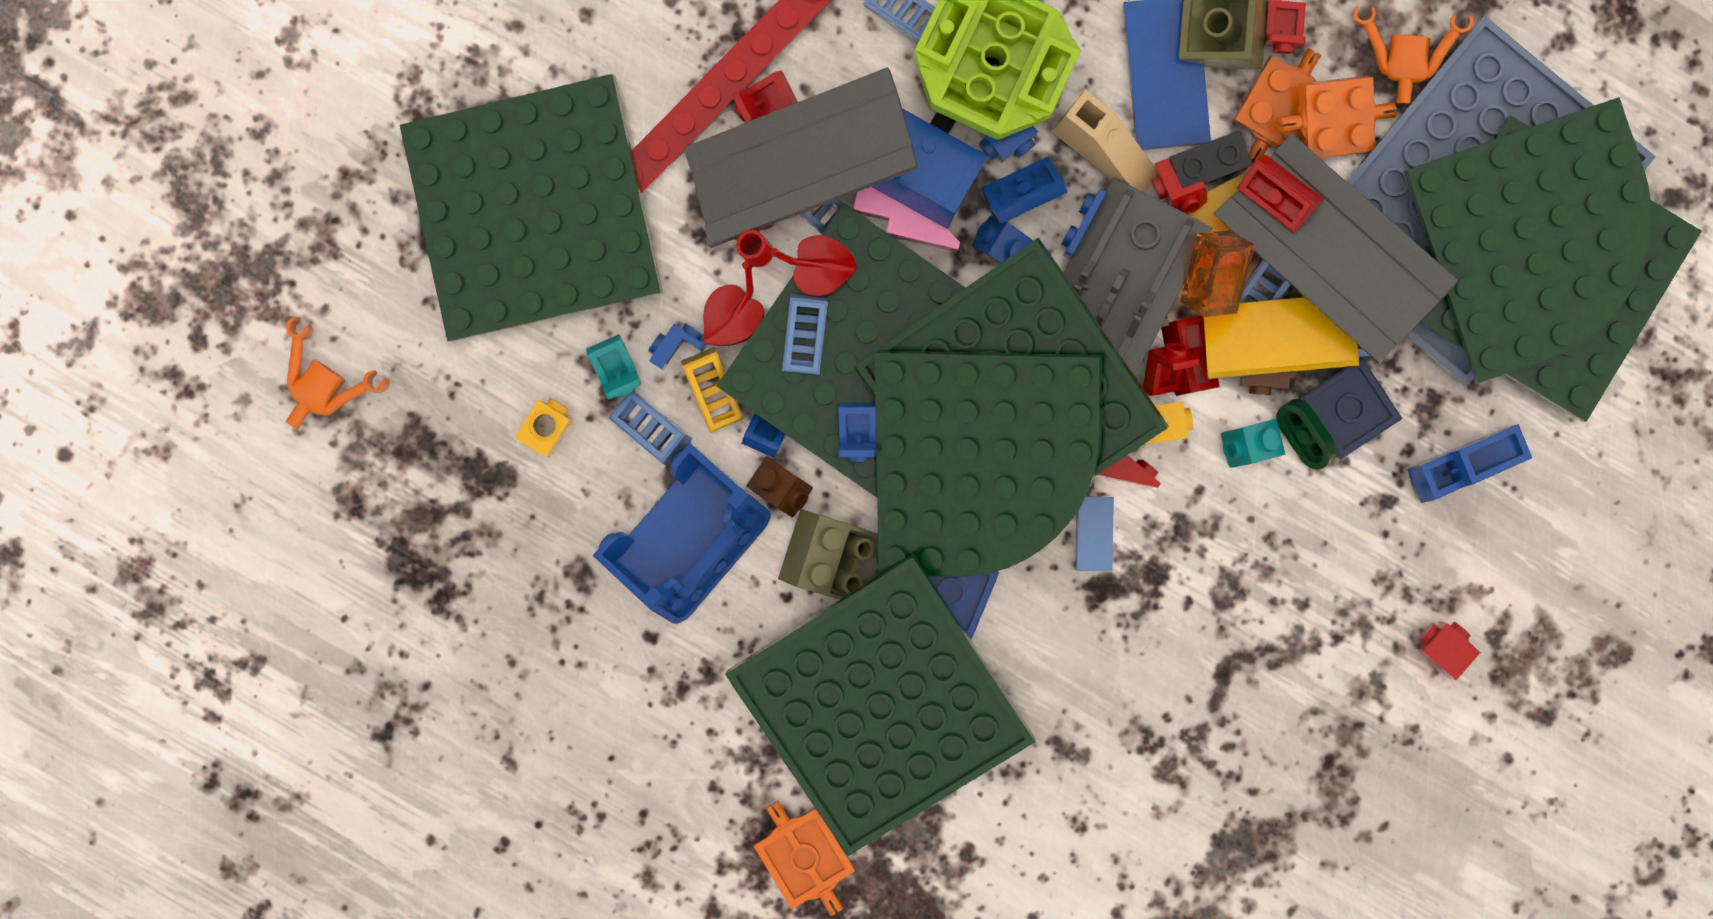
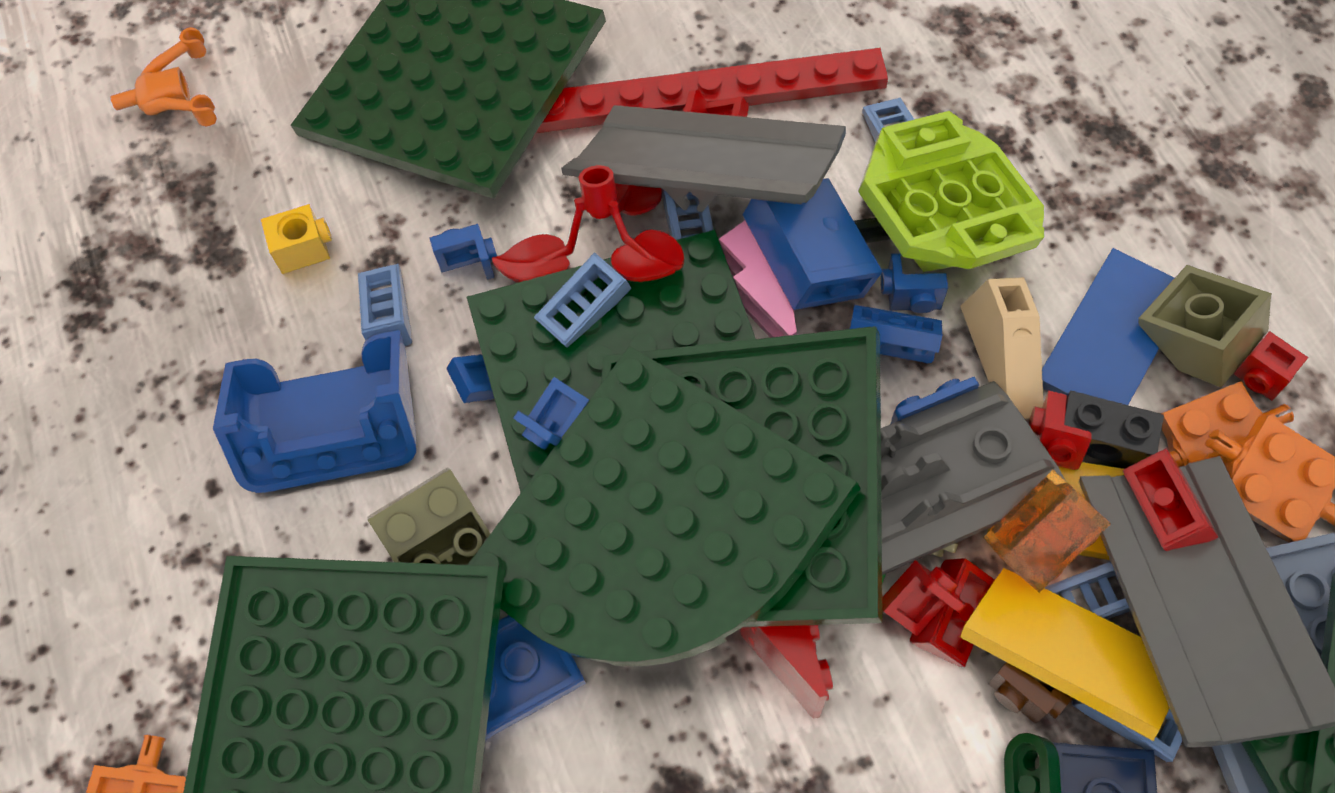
camera: 40 degrees right, 25 degrees down
teal bracket [586,334,641,399] -> none
yellow slope [681,348,744,433] -> none
reddish brown bracket [746,456,813,517] -> none
medium blue slope [1075,497,1114,571] -> none
yellow brick [1143,401,1193,445] -> none
teal bracket [1221,419,1286,468] -> none

